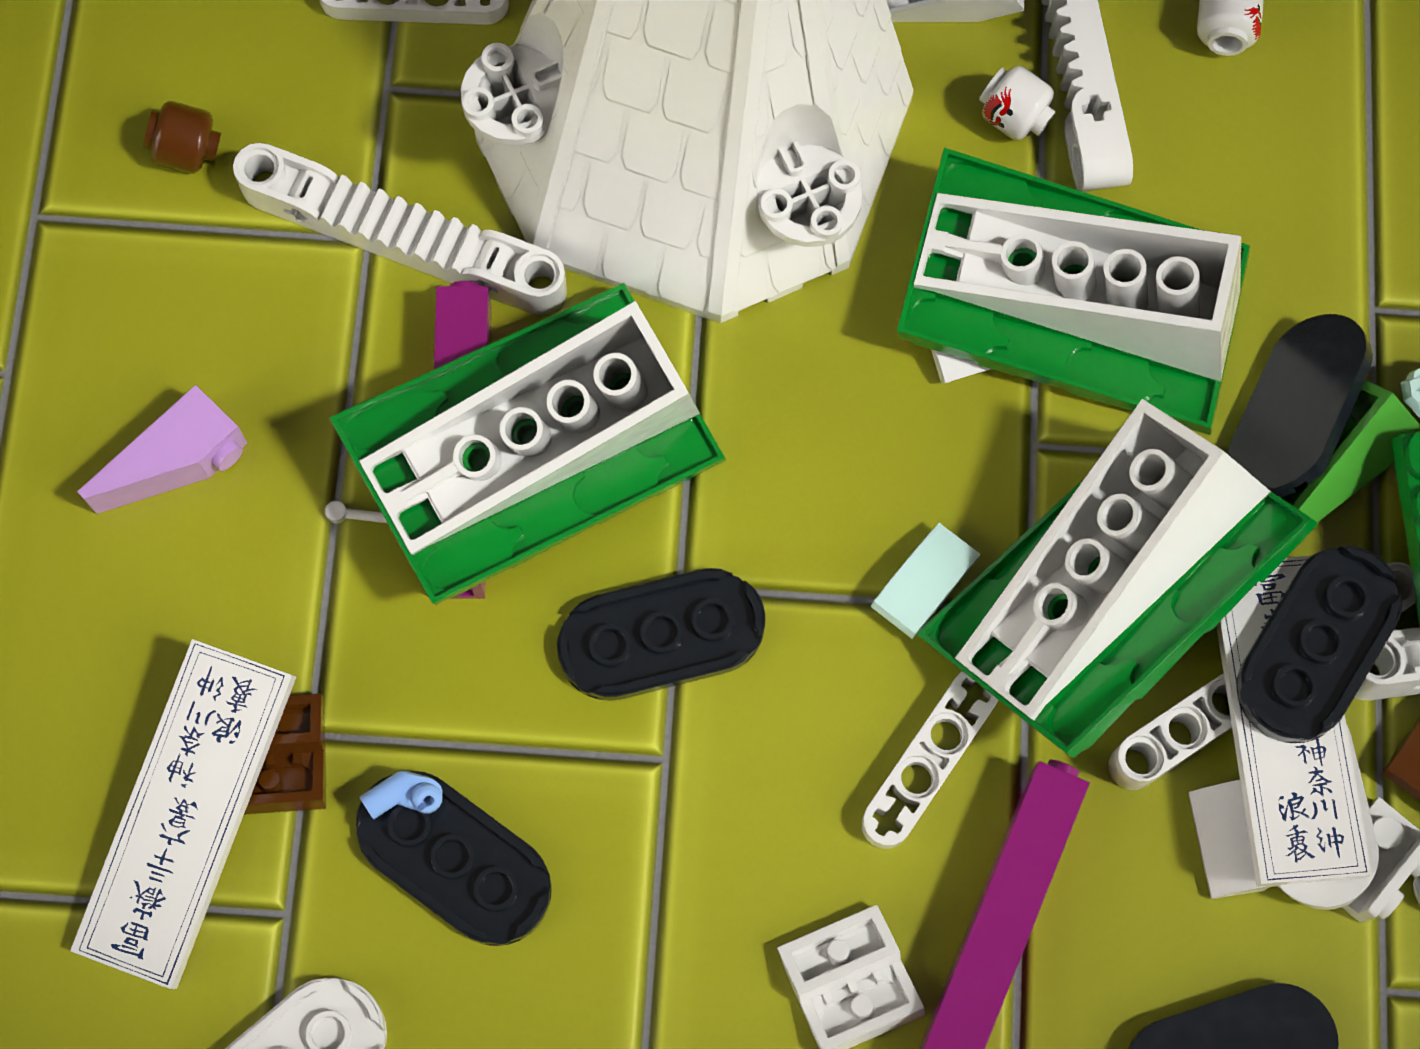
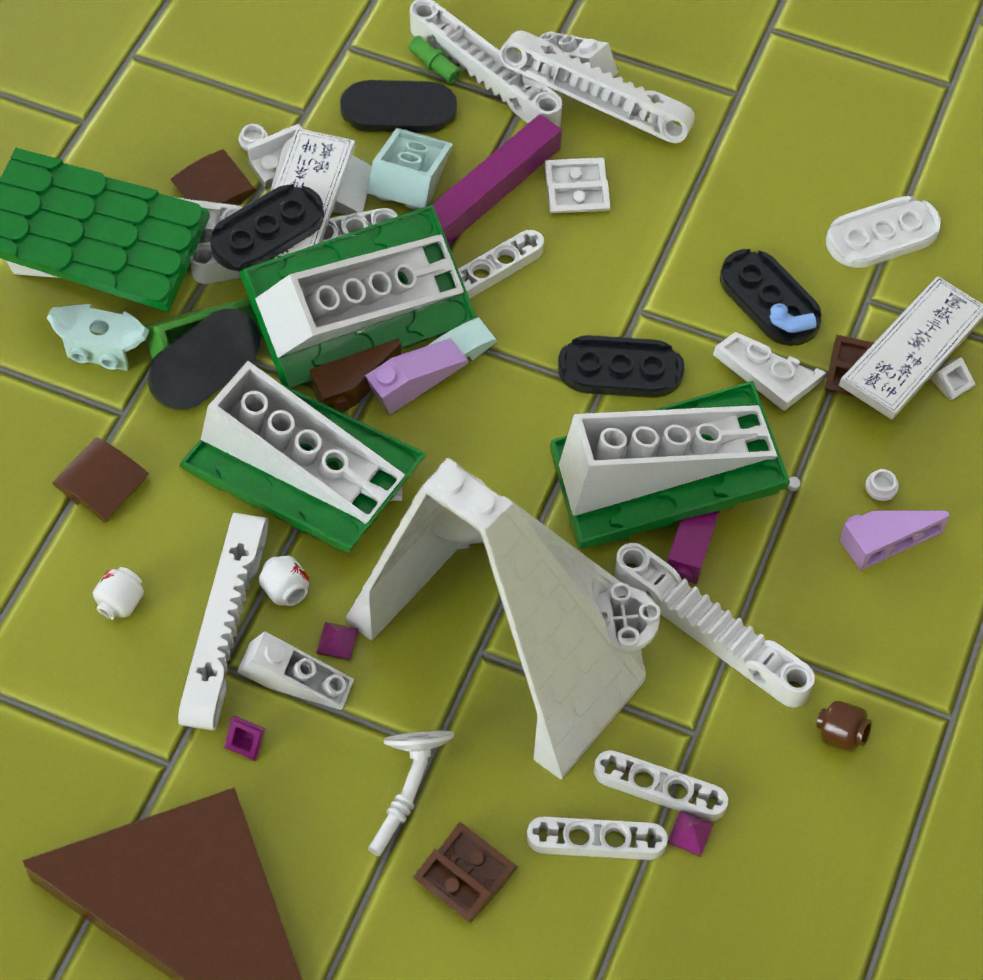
camera: 160 degrees left, 15 degrees down
none -> reddish brown slope [52,437,149,523]
none -> reddish brown slope [310,339,401,413]
none -> magenta slope [316,622,358,661]
none -> lavender slope [365,338,469,415]
none -> light aqua slope [367,128,453,209]
none -> white wing [713,332,826,411]
none -> white plate [865,469,899,501]
none -> white slope [930,357,976,400]

